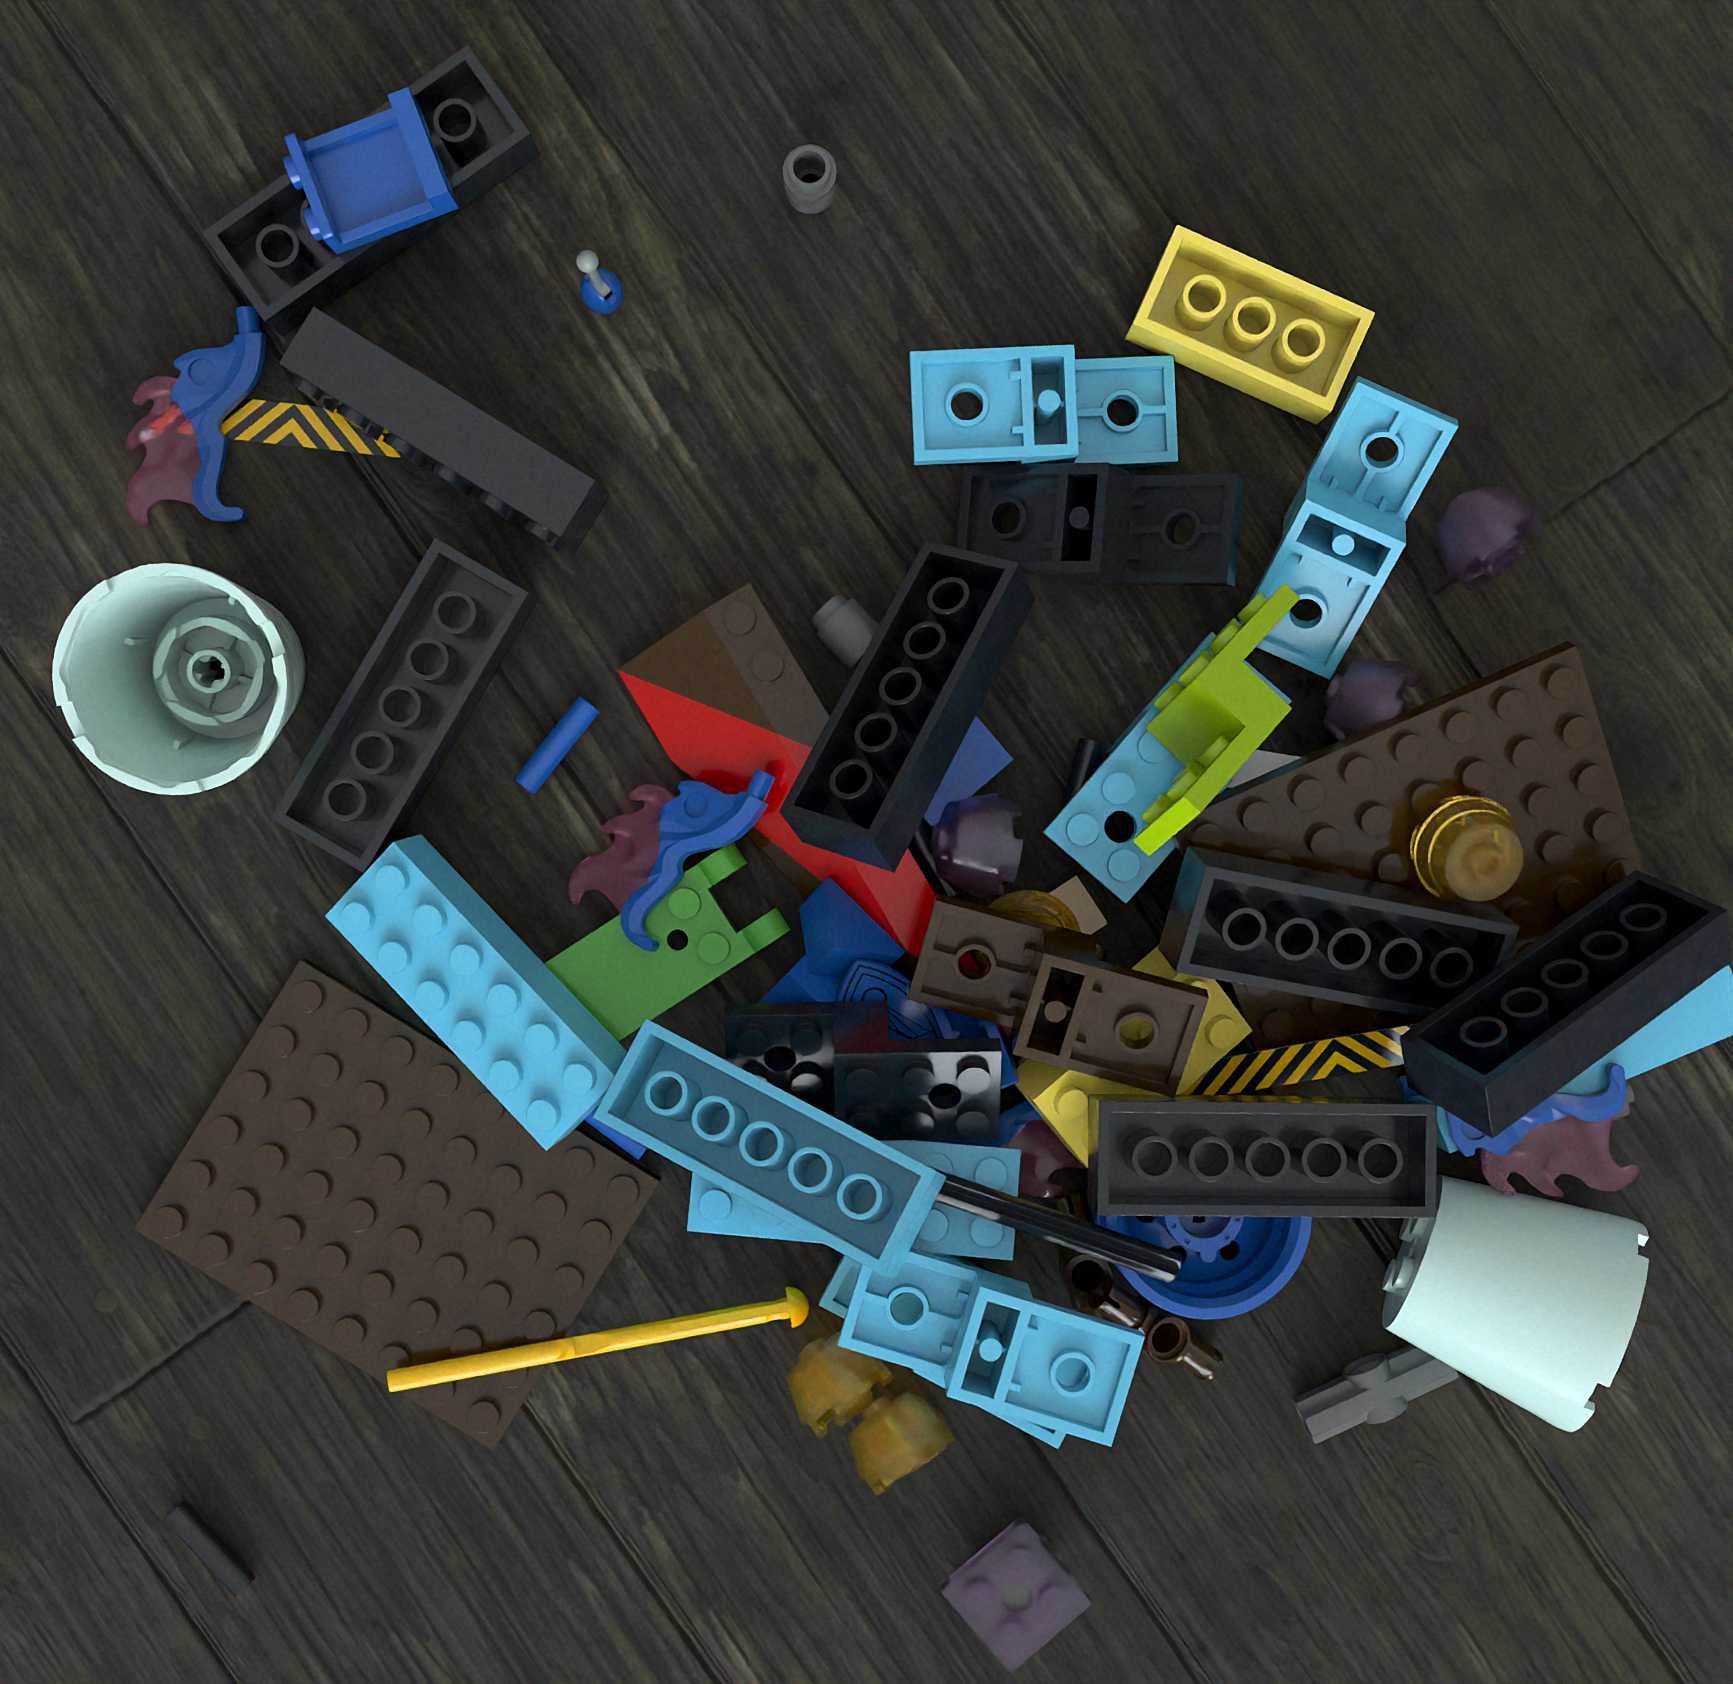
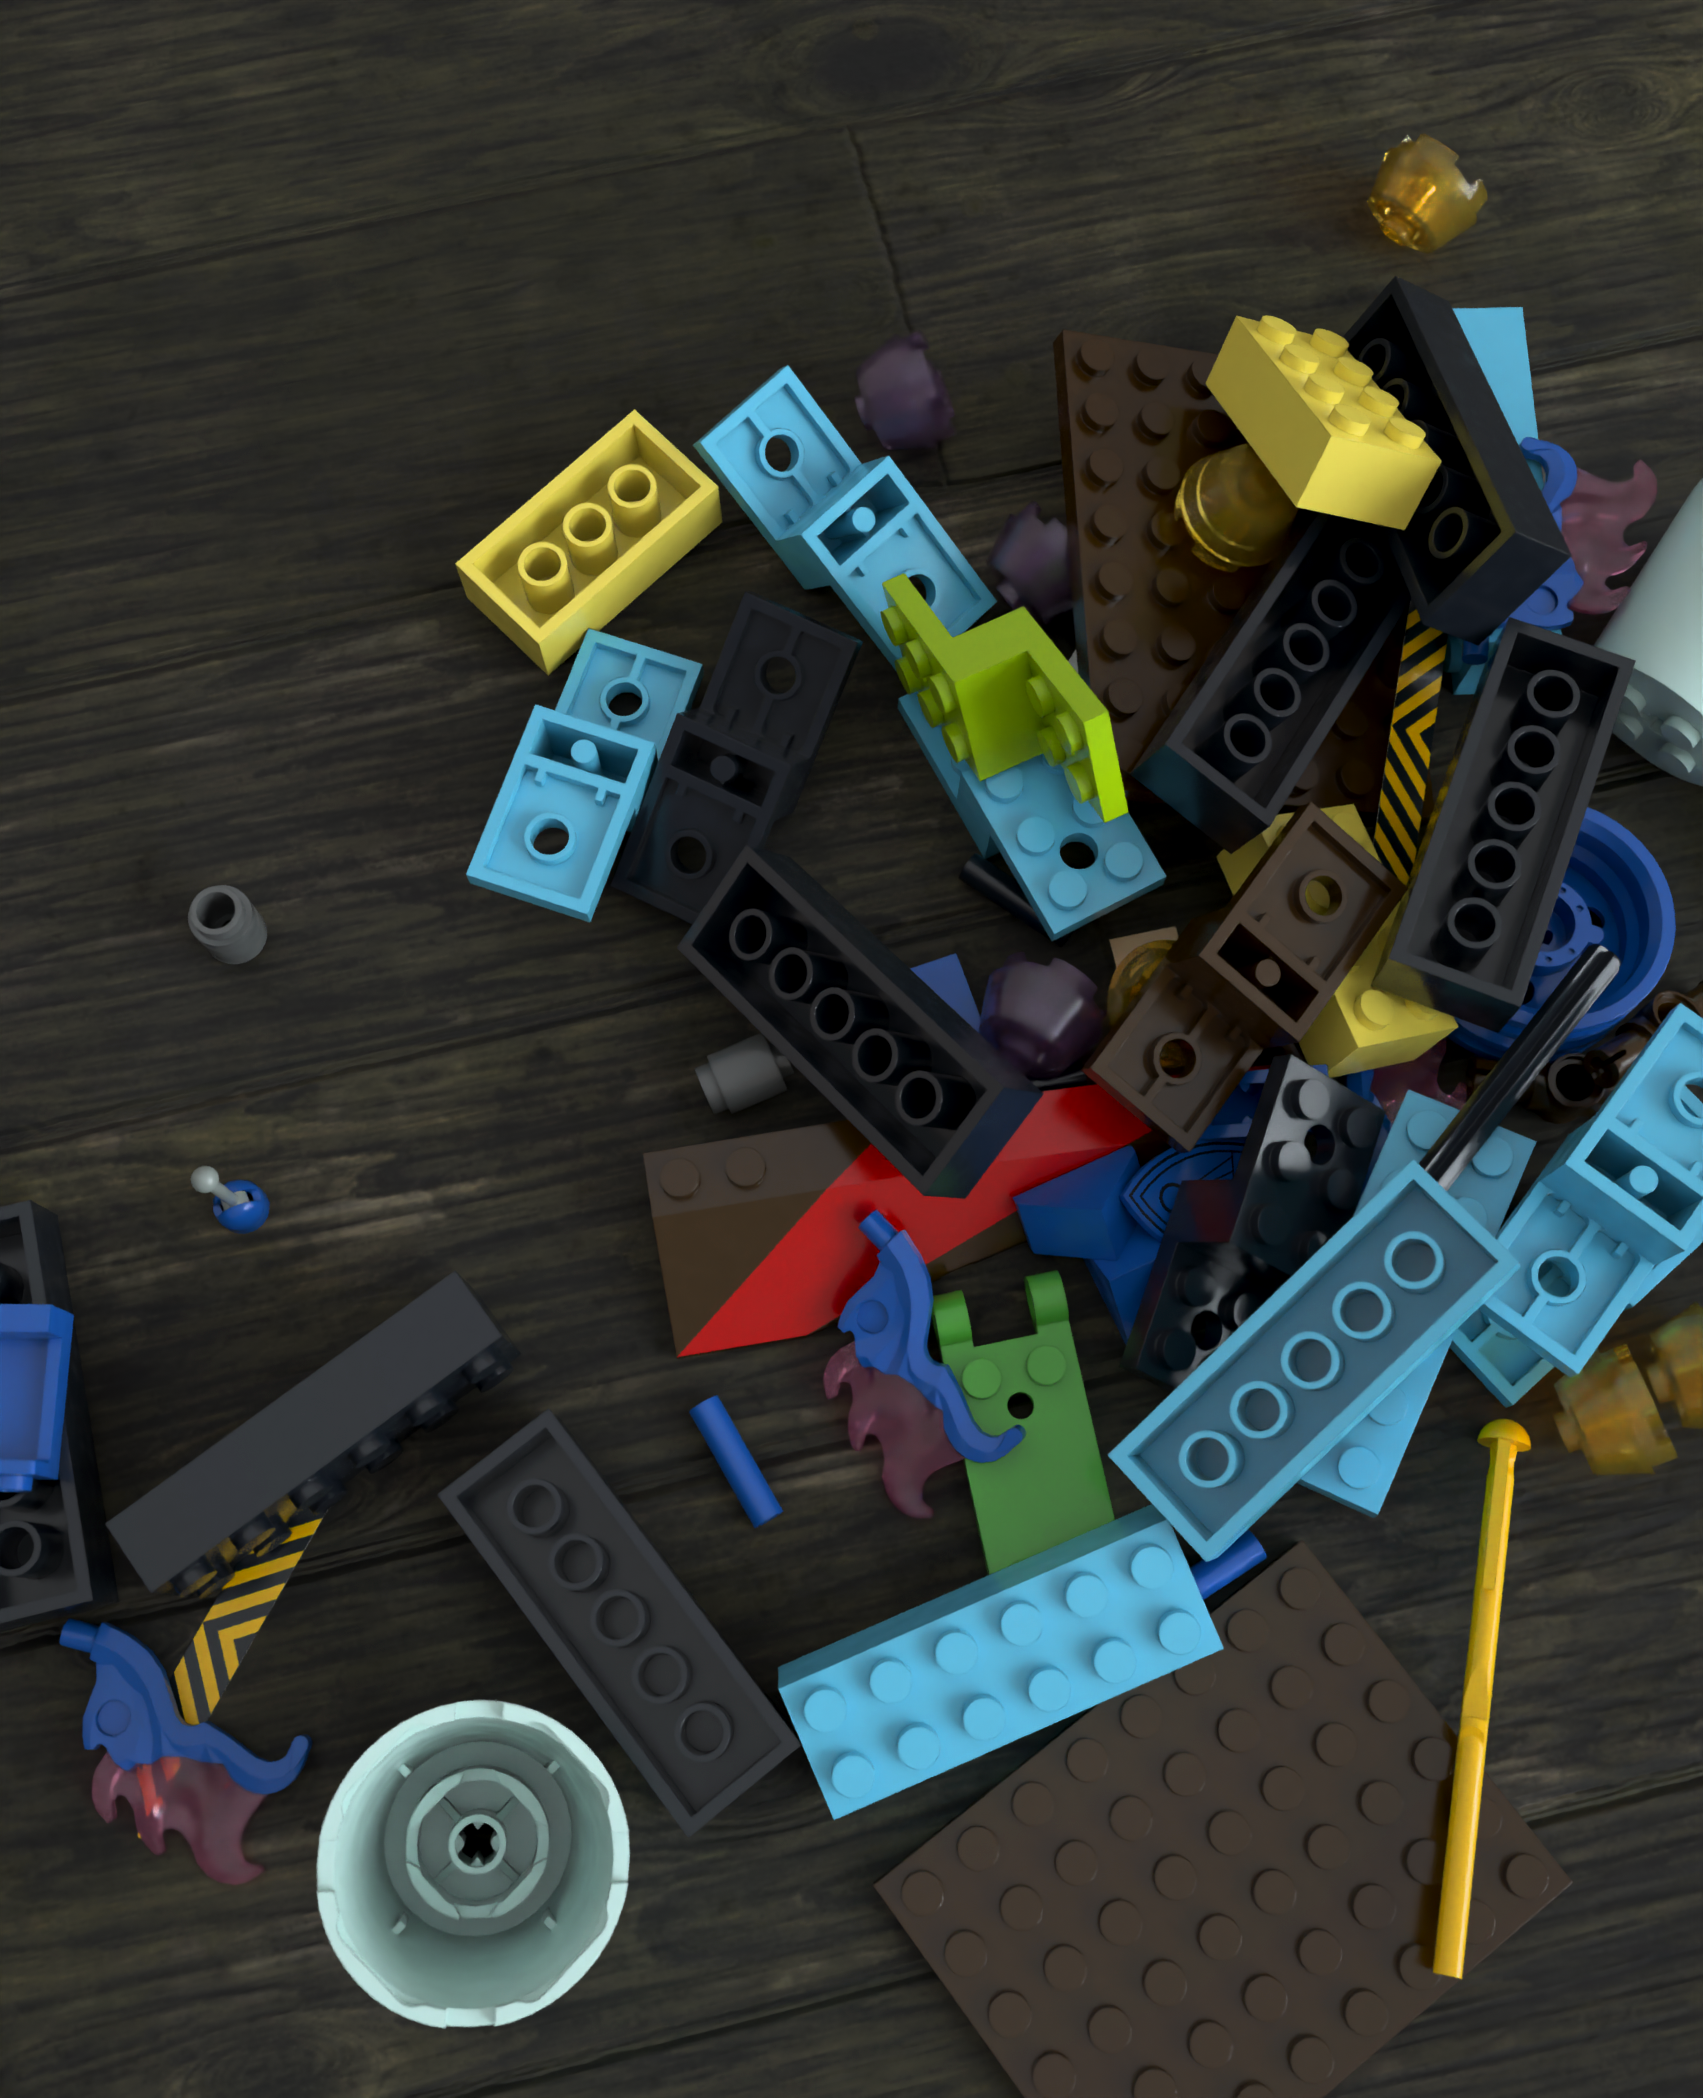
camera: 65 degrees left, 15 degrees down
none -> light yellow brick [1205,315,1442,530]

